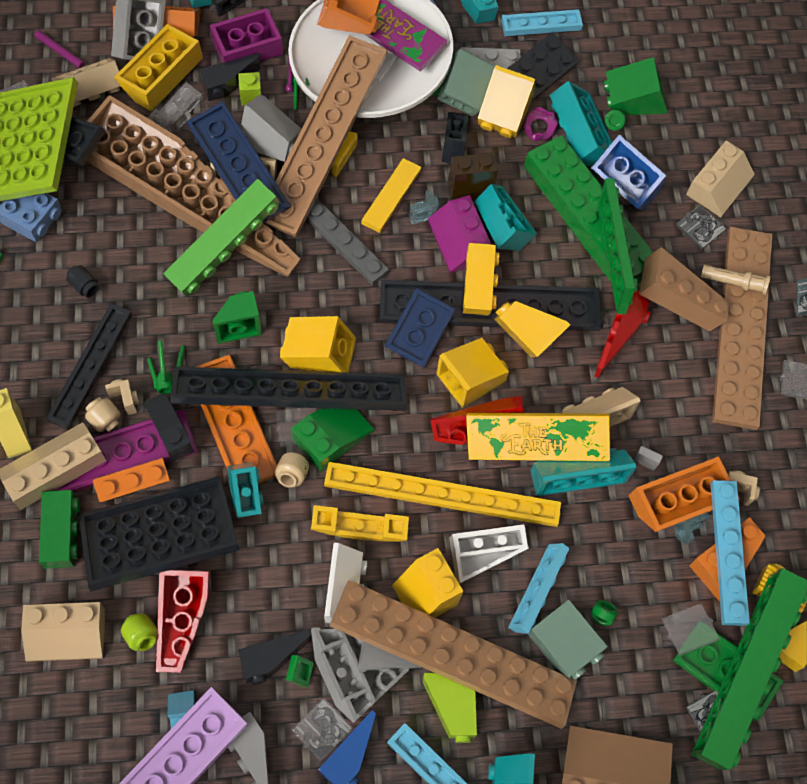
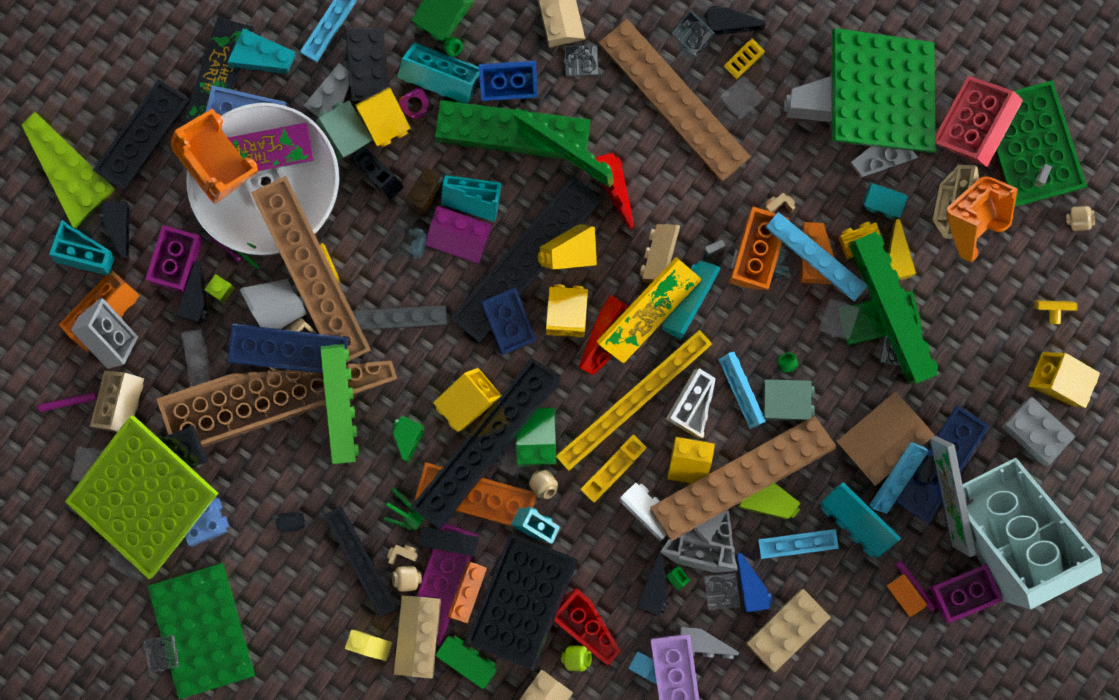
camera: 45 degrees left, 15 degrees up
yellow slope [114,24,203,111] -> none
yellow tile [361,158,421,233] -> none
yellow brick [463,243,499,315] -> none
medium nougat wedge [639,247,729,331] -> none
tan pin [701,264,771,295] -> none

